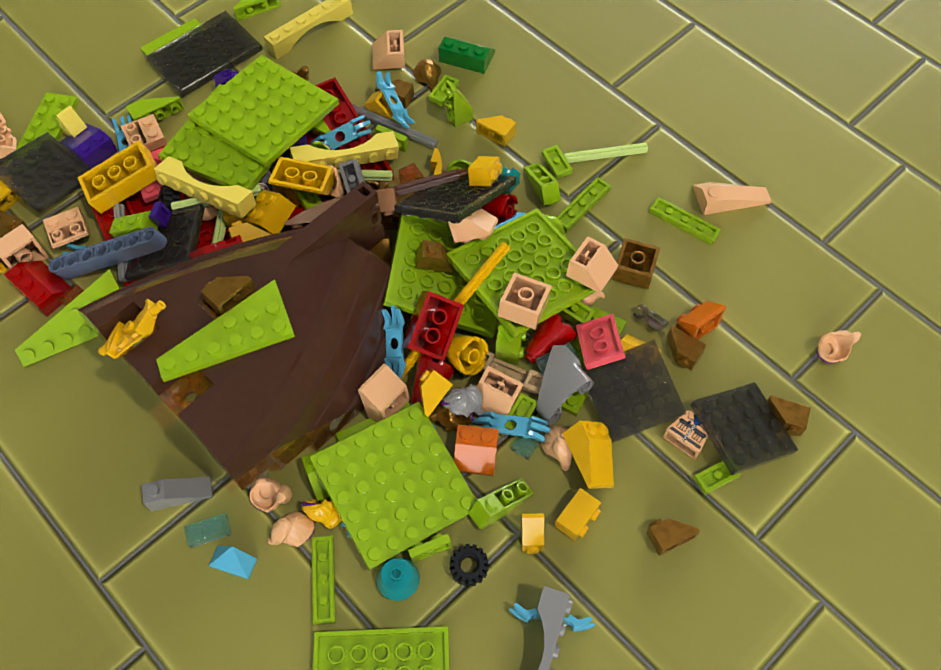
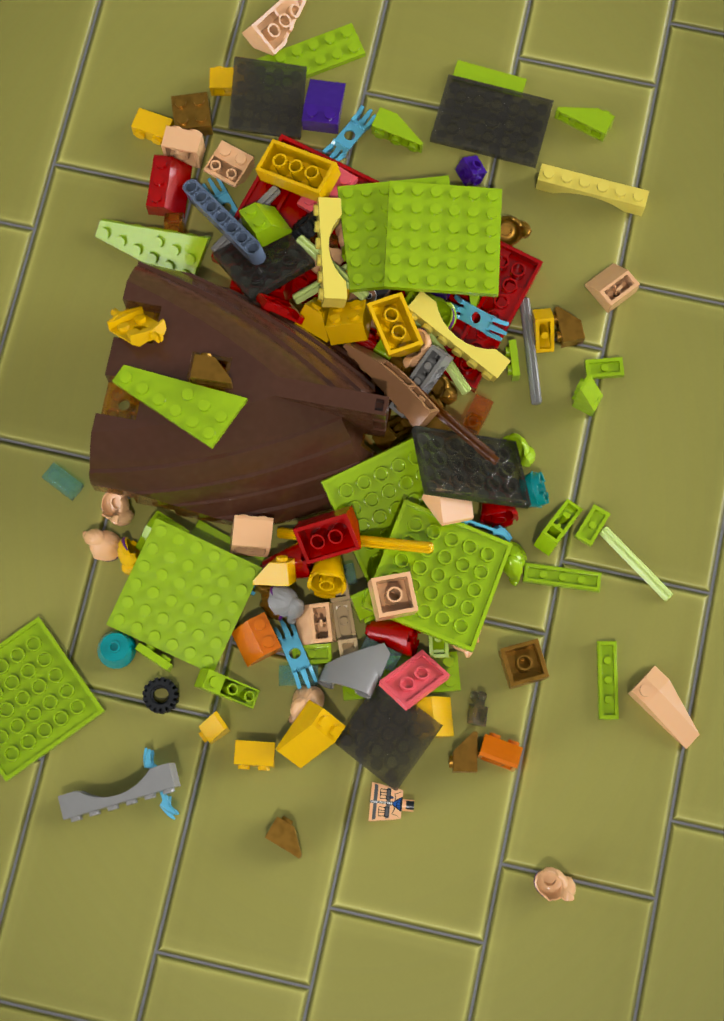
camera: 55 degrees right, 15 degrees up
light yellow slope [56,105,87,137] -> none
light nougat slope [121,114,167,151] -> none
light grey slope [142,477,213,512] -> none
dark purple plate [149,201,172,228] -> none
medium azure slope [209,546,258,580] -> none
lime tile [312,535,336,625] -> none
medium azure piece [376,71,415,128] -> none
medium azure piece [381,305,406,378] -> none
pearl gold hair [413,59,441,91] -> none
pearl gold slope [416,240,453,273] -> none
yellow slope [430,148,443,188] -> none
green slope [438,36,495,74] -> none
yellow brick [468,156,503,186] -> none
yellow slope [476,115,516,147] -> none
light nougat slope [566,236,618,293] -> none
clear smoke plate [690,382,798,475] -> none
lime plate [694,457,741,495] -> none
pearl gold slope [765,395,811,436] -> none

